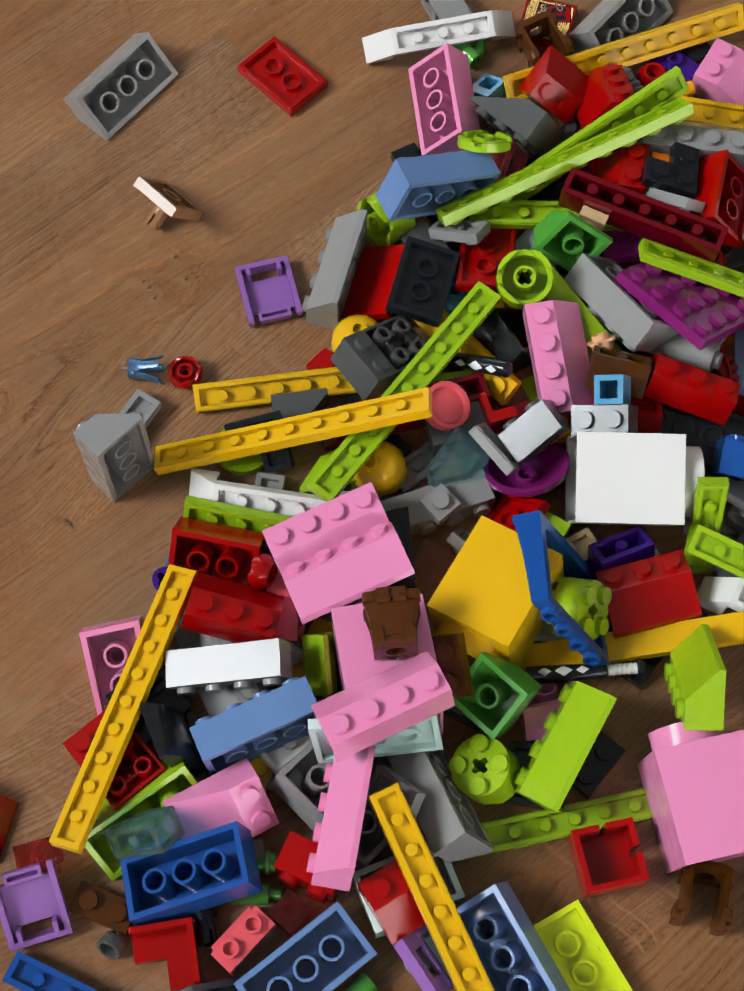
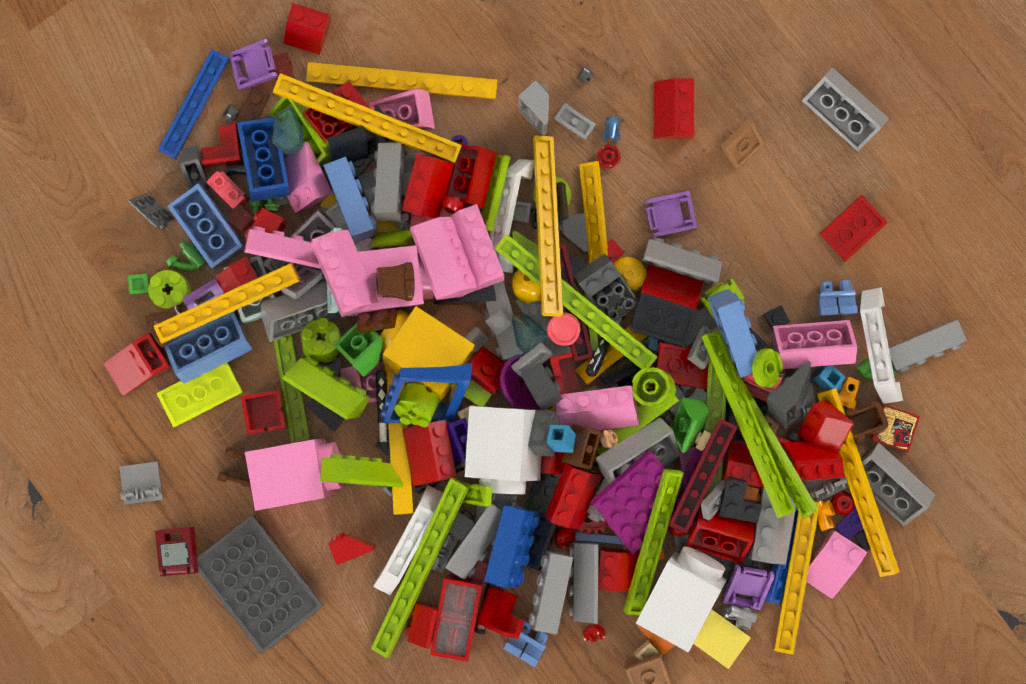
camera: 90 degrees right, 20 degrees up
none -> yellow plate [306,62,497,100]
none -> dark grey hinge [577,66,593,83]
none -> red slope [654,78,694,139]
none -> medium blue hips [817,280,858,317]
none -> light orange plate [838,376,860,409]

